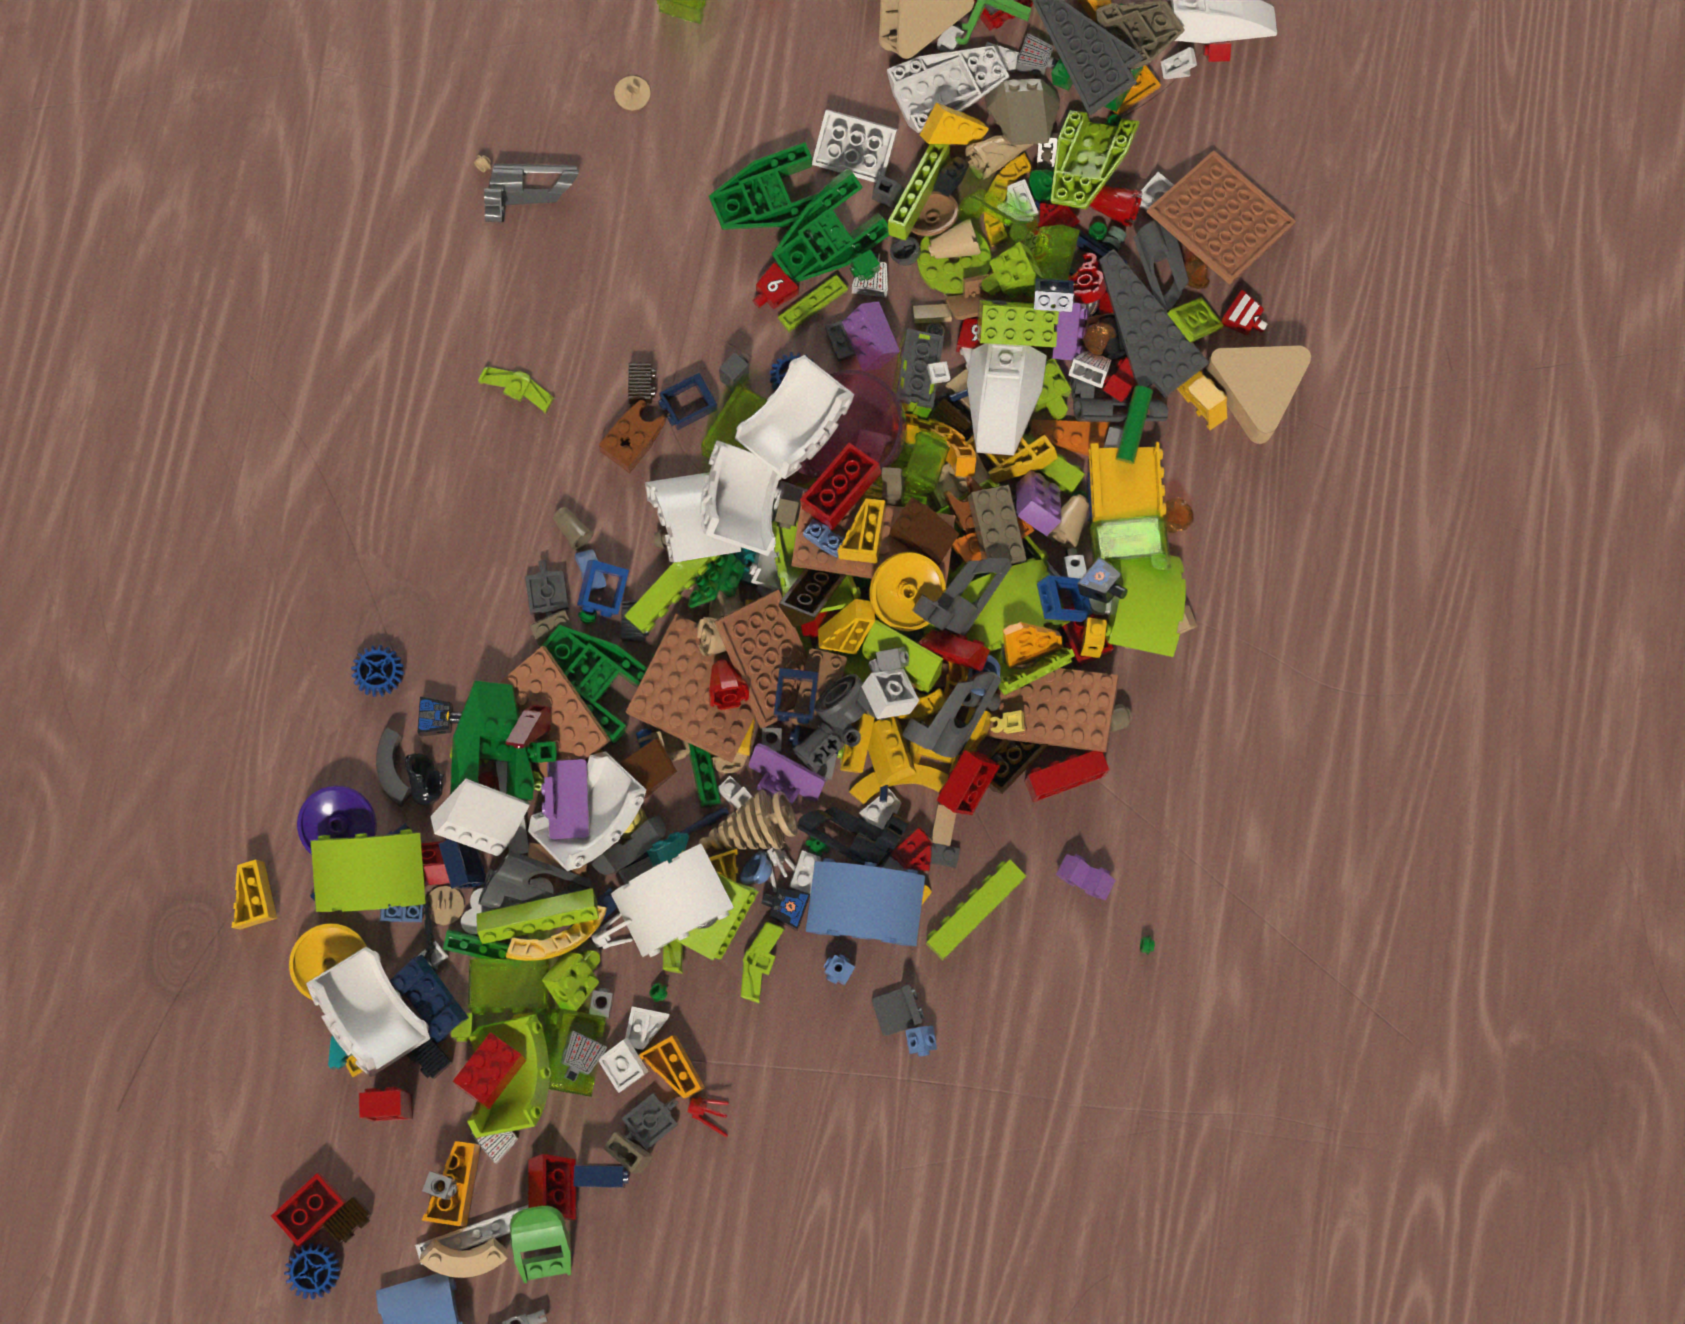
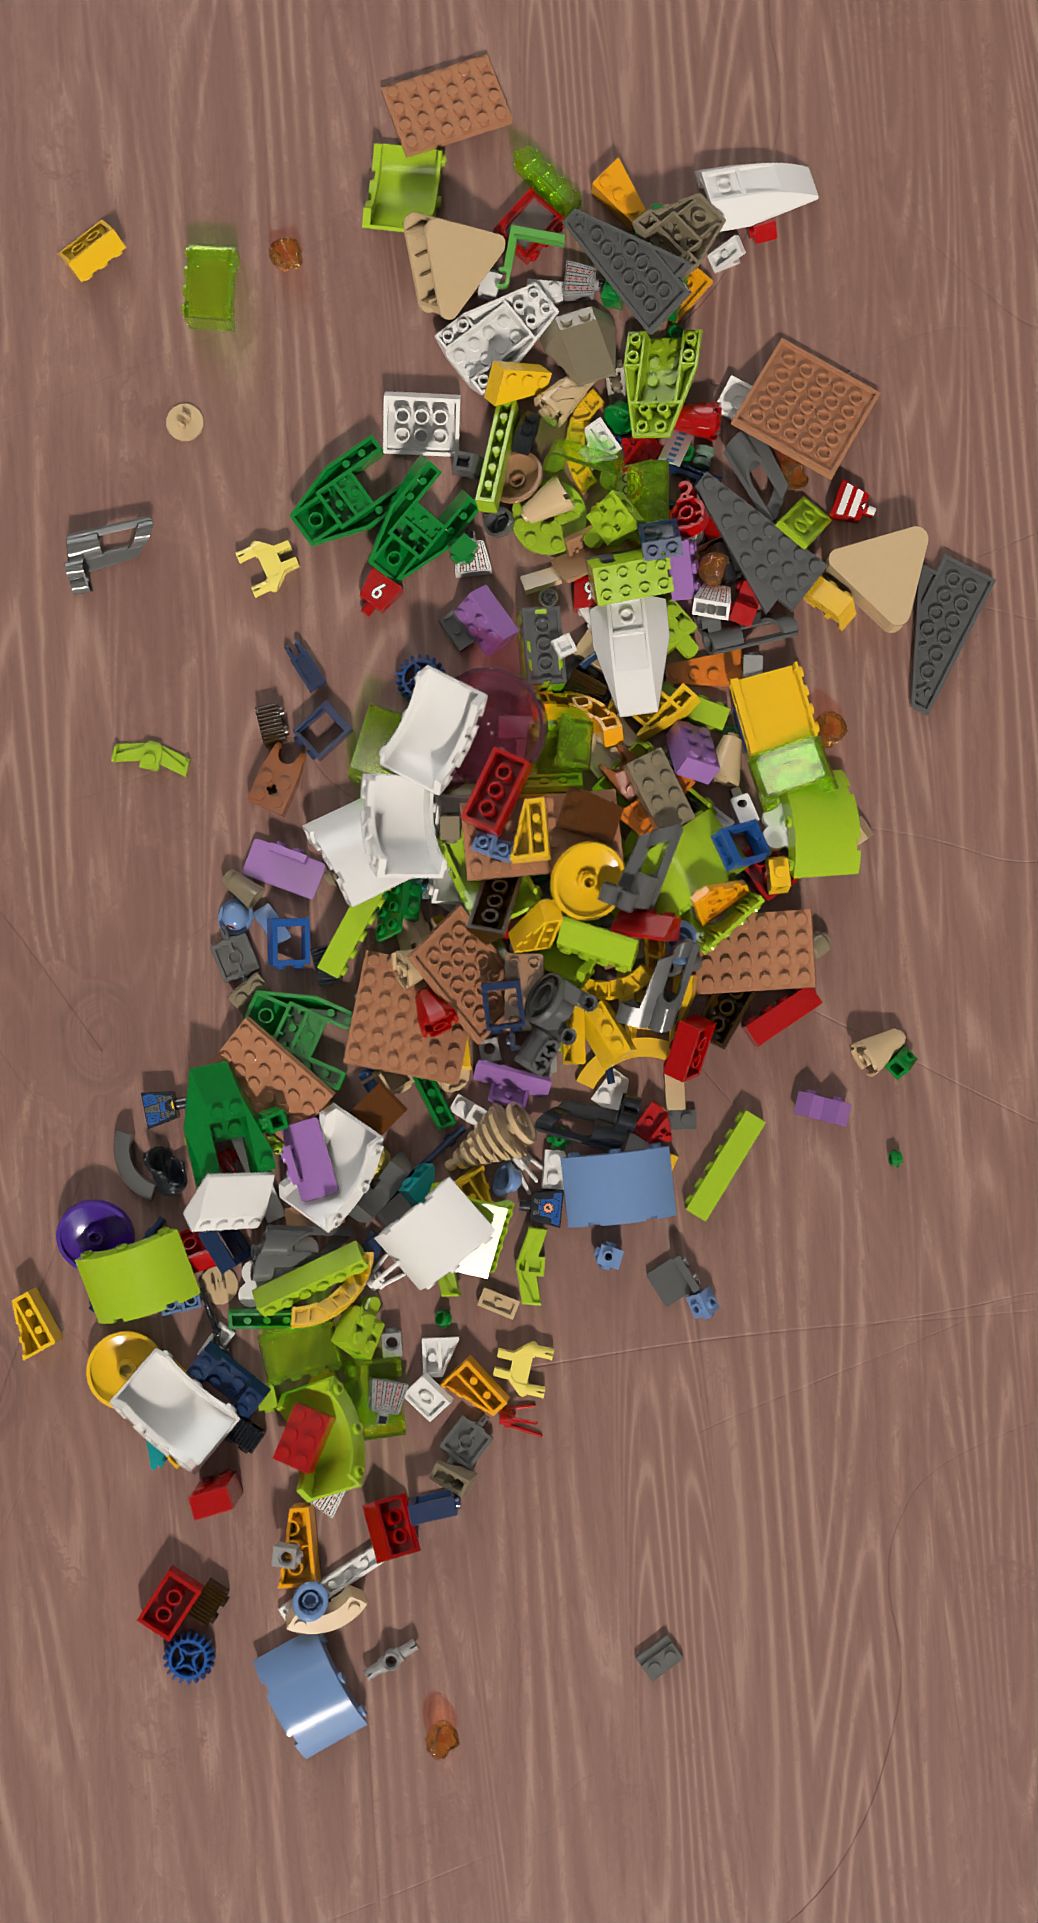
camera: 10 degrees left, 10 degrees up
blue gear [351,645,404,697] -> none
tan plate [474,155,491,172] -> none
dark red slope [506,705,551,749] -> none
bright green slope [510,1206,572,1283] -> none
green plate [578,610,597,624] -> none
dark grey brick [719,352,749,393] -> none
lime tile [778,274,848,332] -> none
white brick [861,659,919,719] -> none
light grey brick [876,647,909,672] -> none
dark tan arch [882,467,906,506] -> none
light yellow plate [990,710,1025,734] -> none
black torso [1077,557,1128,603] -> none
green brick [1115,386,1153,464] -> none
none -> medium blue hat [218,898,254,936]
none -> light yellow connector [235,540,300,598]
none -> medium lavender bracket [243,839,326,899]
none -> dark blue hinge [284,639,327,693]
none -> medium blue hat [292,1582,329,1622]
none -> tan plate [477,1286,520,1320]
none -> light yellow connector [493,1341,554,1399]
none -> white sticker [658,430,694,467]
none -> tan cone [851,1028,906,1077]
none -> green brick [884,1046,918,1080]
none -> dark grey wing [910,554,996,715]

